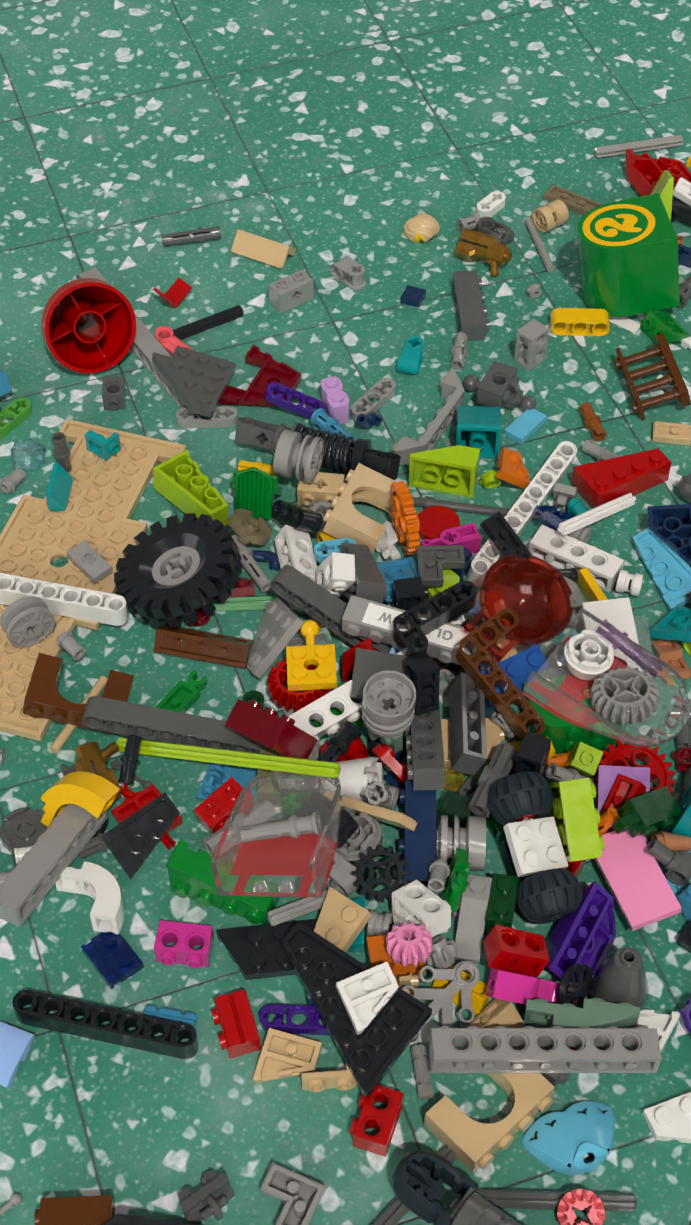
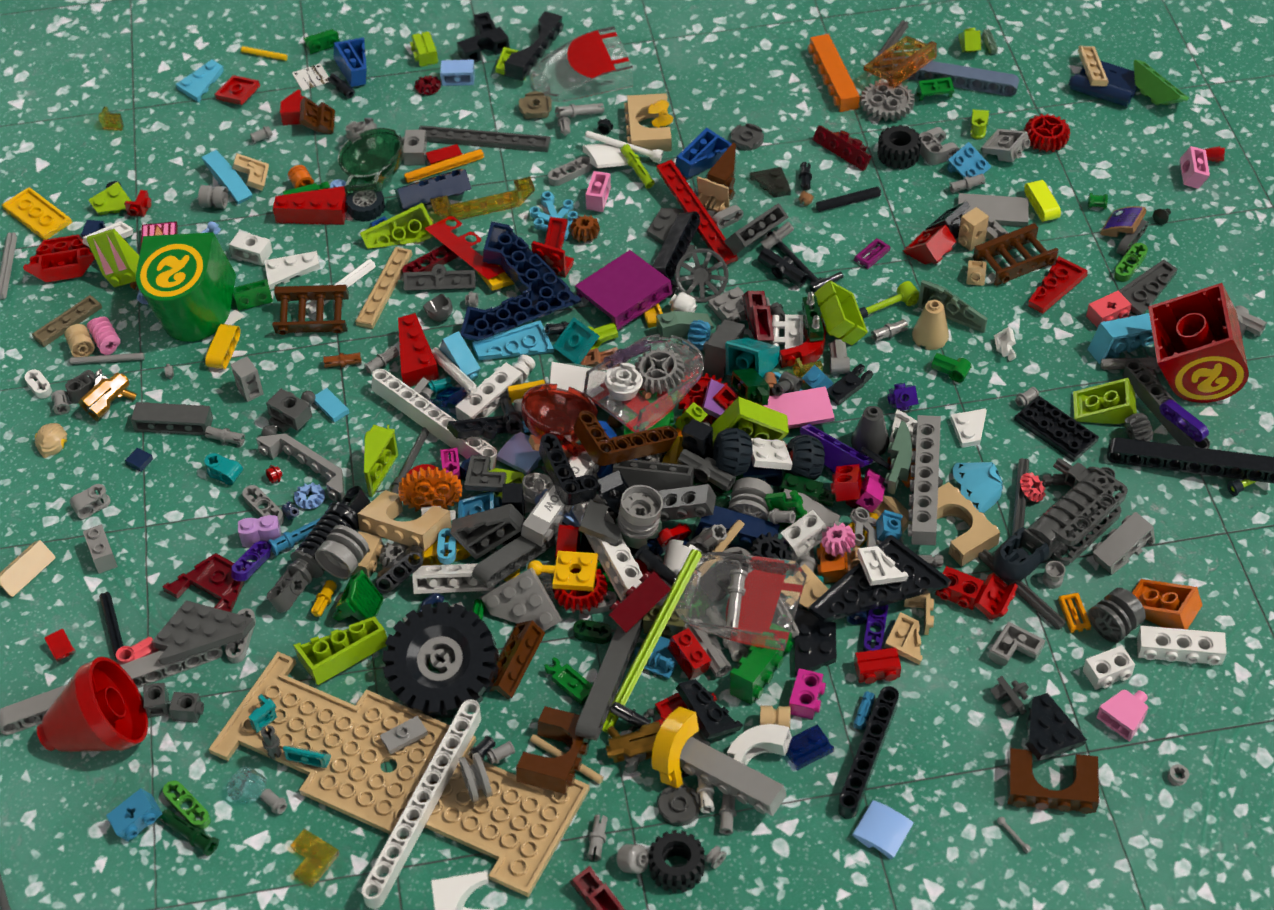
camera: 80 degrees left, 0 degrees up
dark tan plate [227,509,272,546] -> none
white brick [316,552,355,597] -> none
teal slope [456,405,501,459] -> none
orange wing [496,447,531,489] -> none
none -> bright pink piece [87,316,120,355]
none -> dark grey brick [143,683,169,718]
none -> red plate [265,465,283,483]
none -> light blue gear [294,482,325,509]
none -> medium azure slope [439,331,481,381]
none -> black pin [469,735,496,761]
none -> tan wheel [760,705,790,728]
none -> dark azure brick [876,510,903,541]
none -> red bracket [973,573,1018,620]

